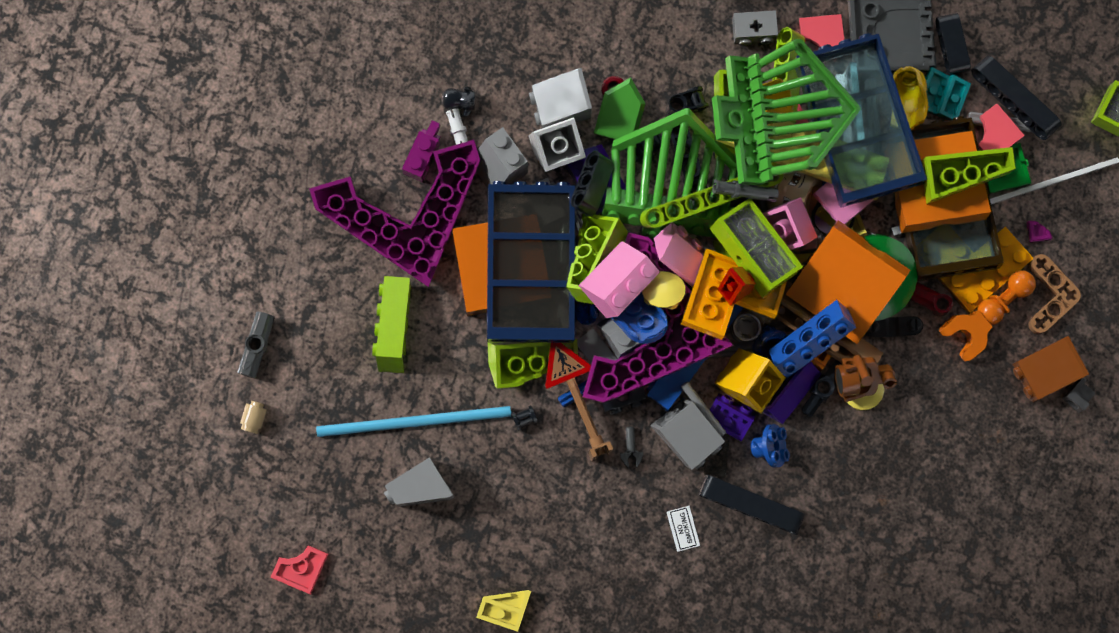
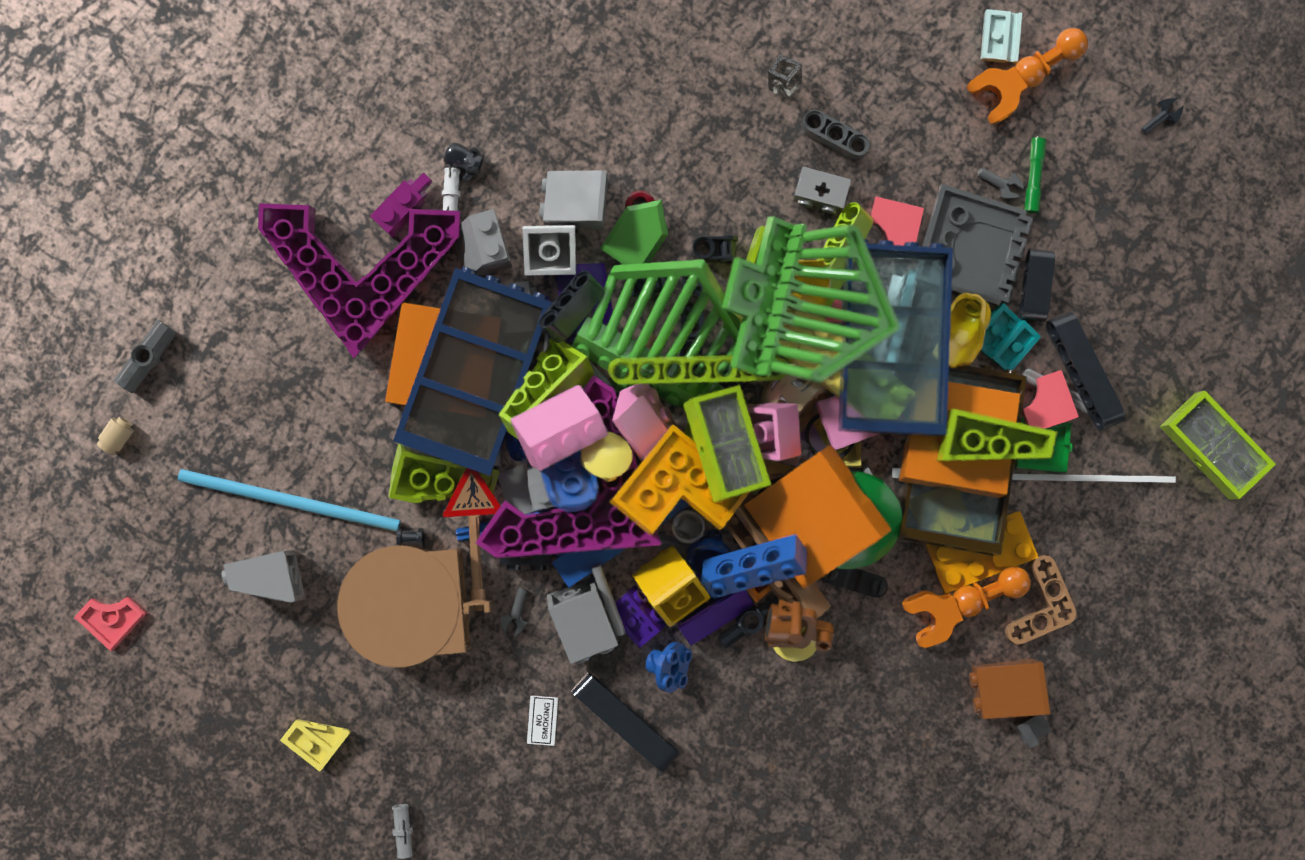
camera: 20 degrees right, 5 degrees up
lime wedge [372,276,411,373] -> none
dark grey pin [712,180,779,202] -> none
red slope [717,267,756,306] -> none
dark red piece [910,282,953,317] -> none
magenta tile [1026,221,1052,243] -> none
none -> medium nougat brick [337,546,471,667]

